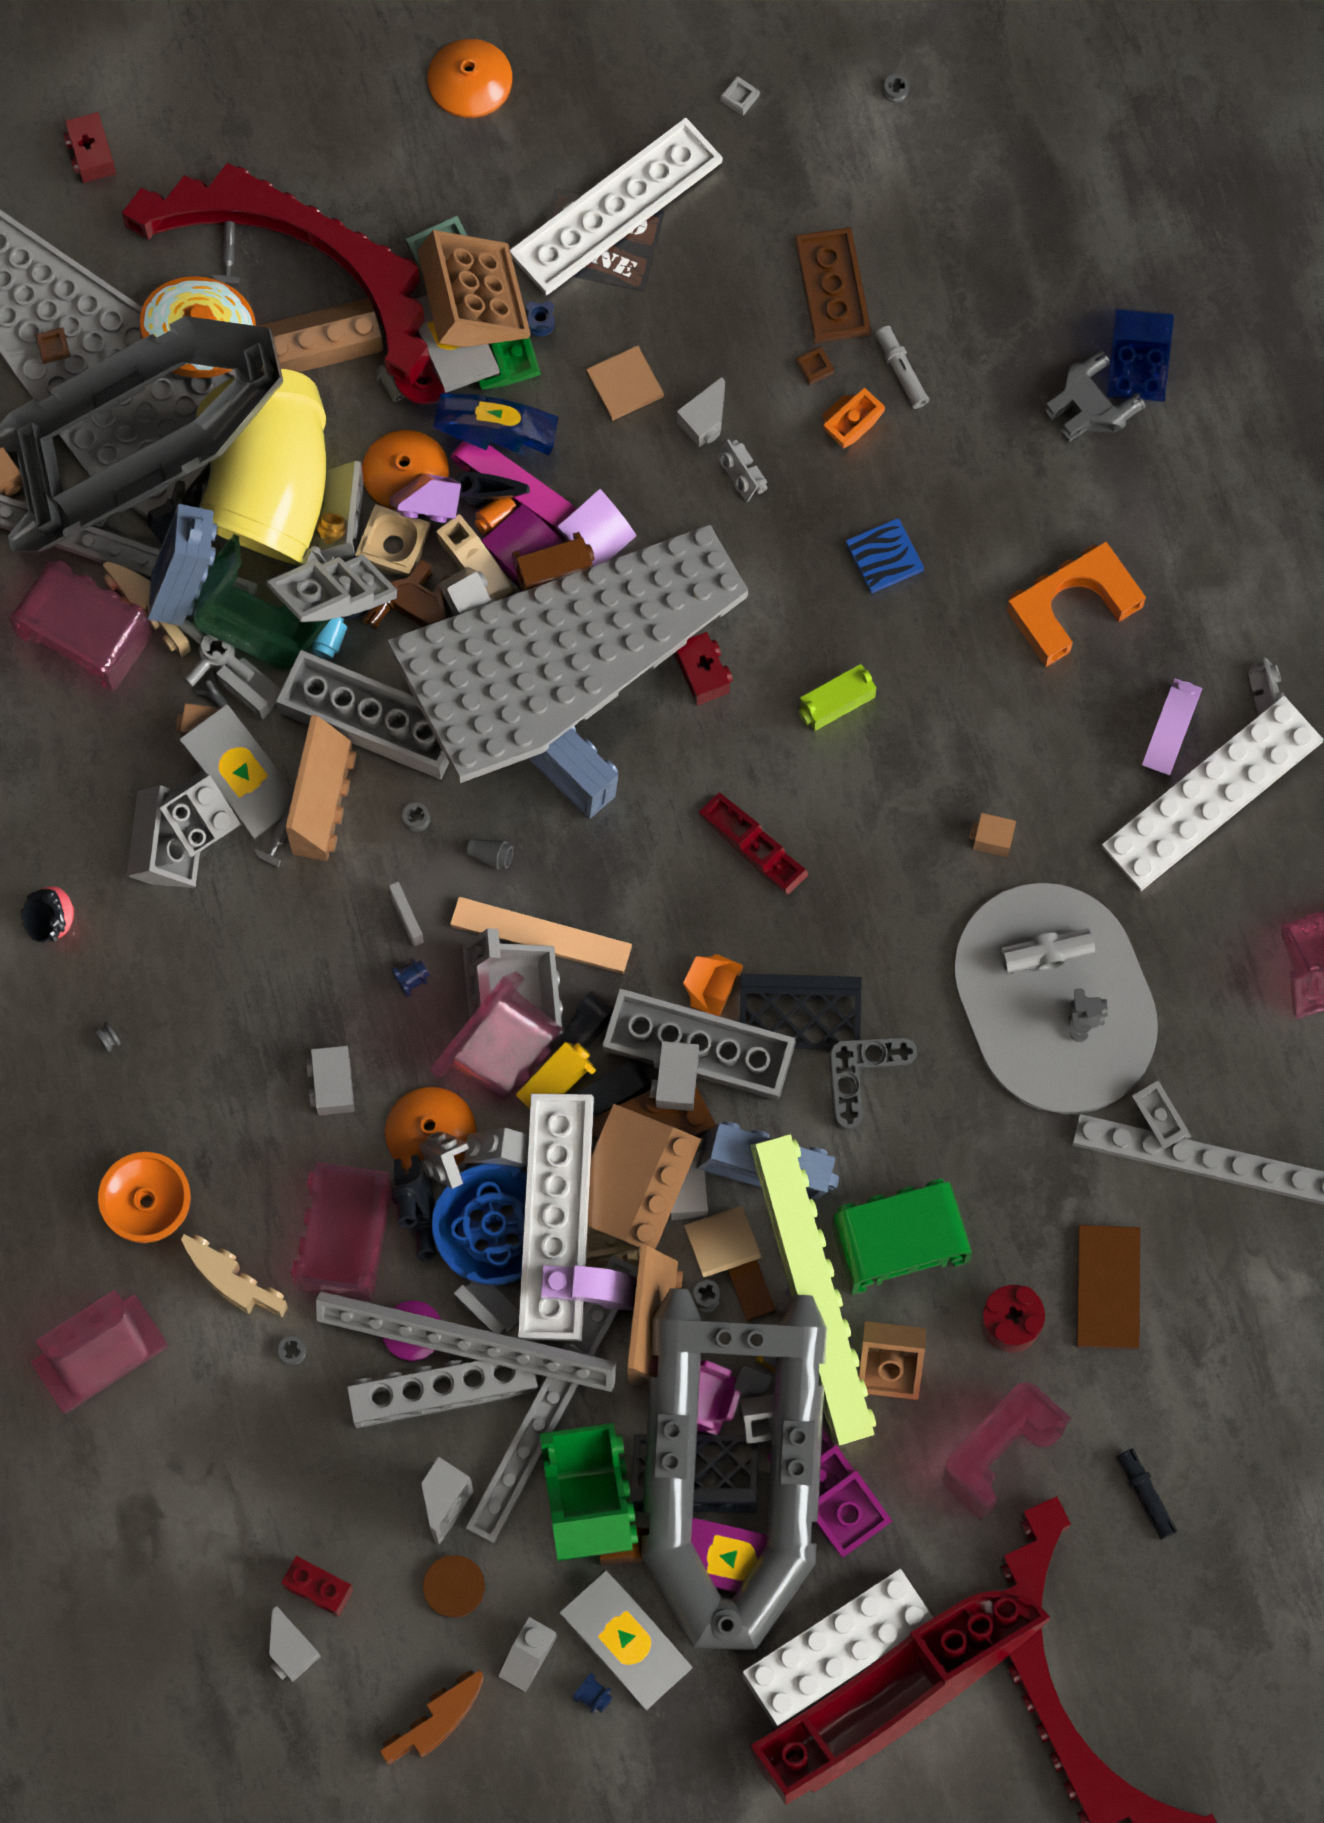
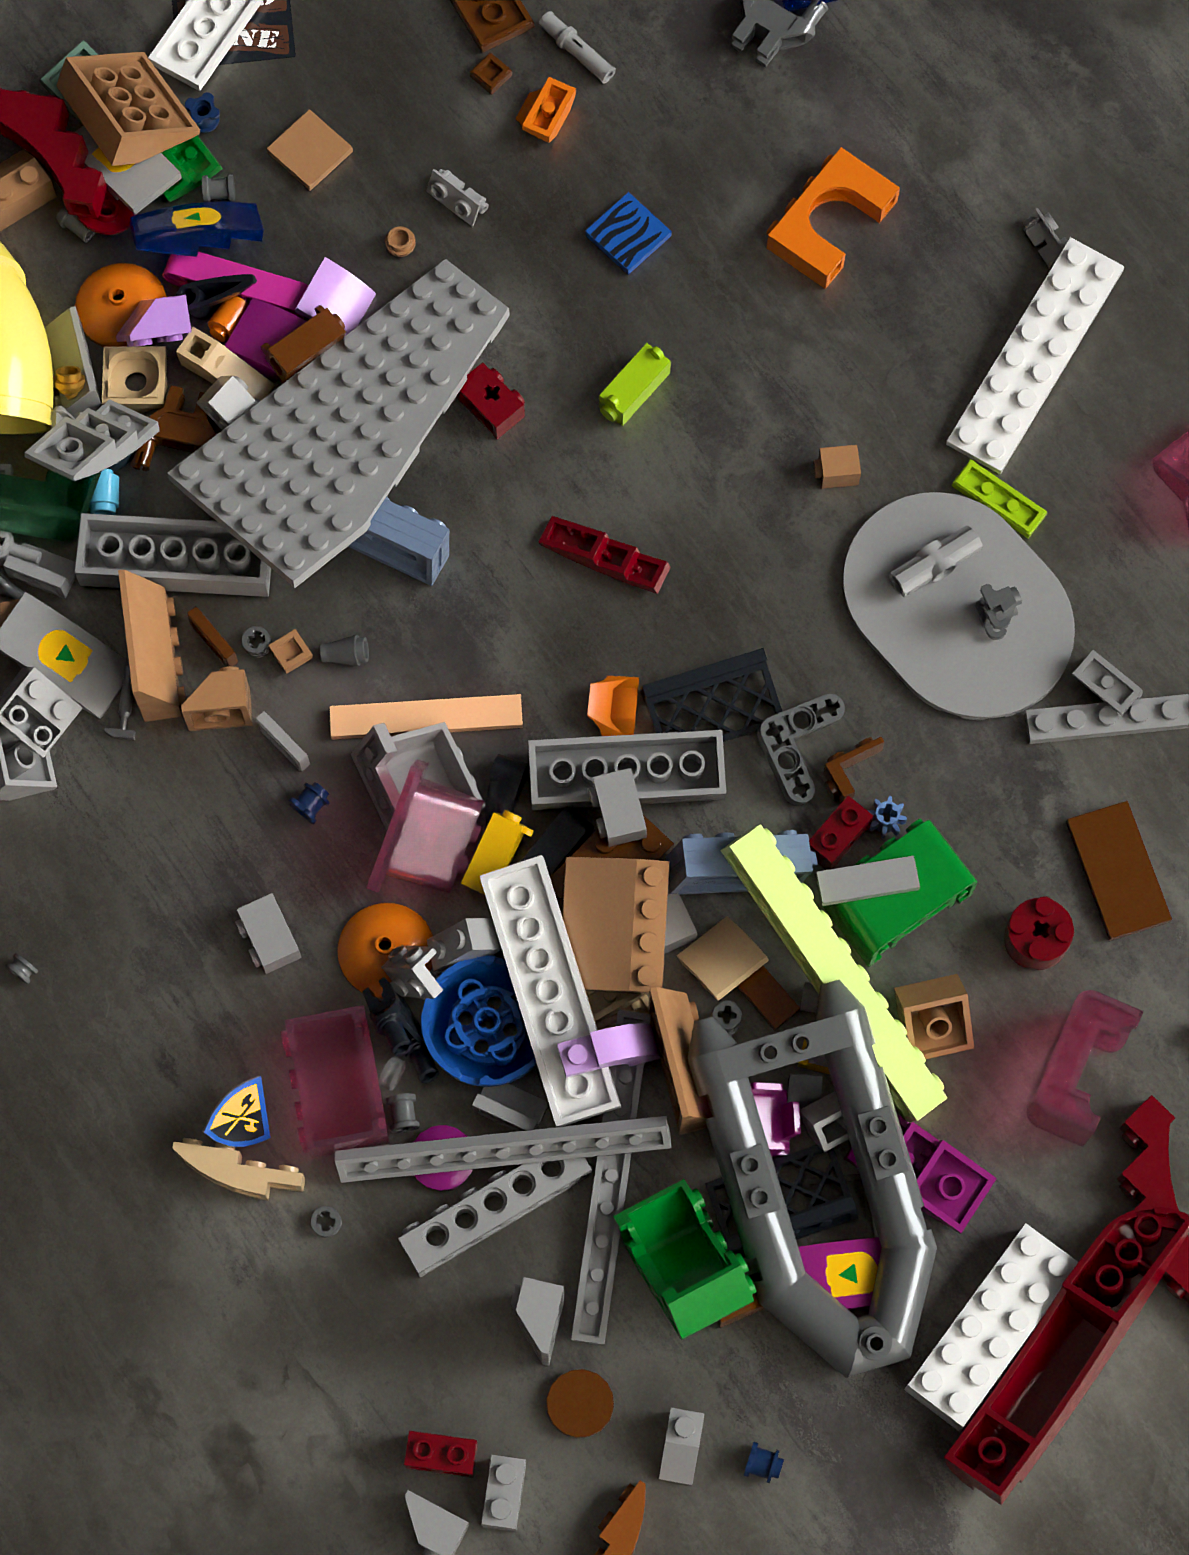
camera: 20 degrees left, 0 degrees up
clear pink windscreen [30,1290,169,1415] -> none
orange dish [98,1152,191,1243] -> none
light grey slope [558,1569,693,1710] -> none
light grey slope [677,377,725,447] -> none
lavender arch [1142,678,1203,775] -> none
none -> medium nougat slope [181,666,253,731]
none -> reddish brown tile [187,606,238,667]
none -> dark grey bush [202,174,235,203]
none -> shield [202,1076,271,1147]
none -> medium nougat plate [268,629,313,674]
none -> clear tile [379,1056,406,1091]
none -> medium nougat plate [385,226,416,257]
none -> dark grey bush [386,1093,420,1133]
none -> light grey brick [482,1455,526,1532]
none -> dark red brick [809,795,873,870]
none -> light grey tile [816,856,920,906]
none -> reddish brown bracket [823,737,885,804]
none -> medium blue gear [868,796,907,838]
none -> lime tile [952,459,1047,539]

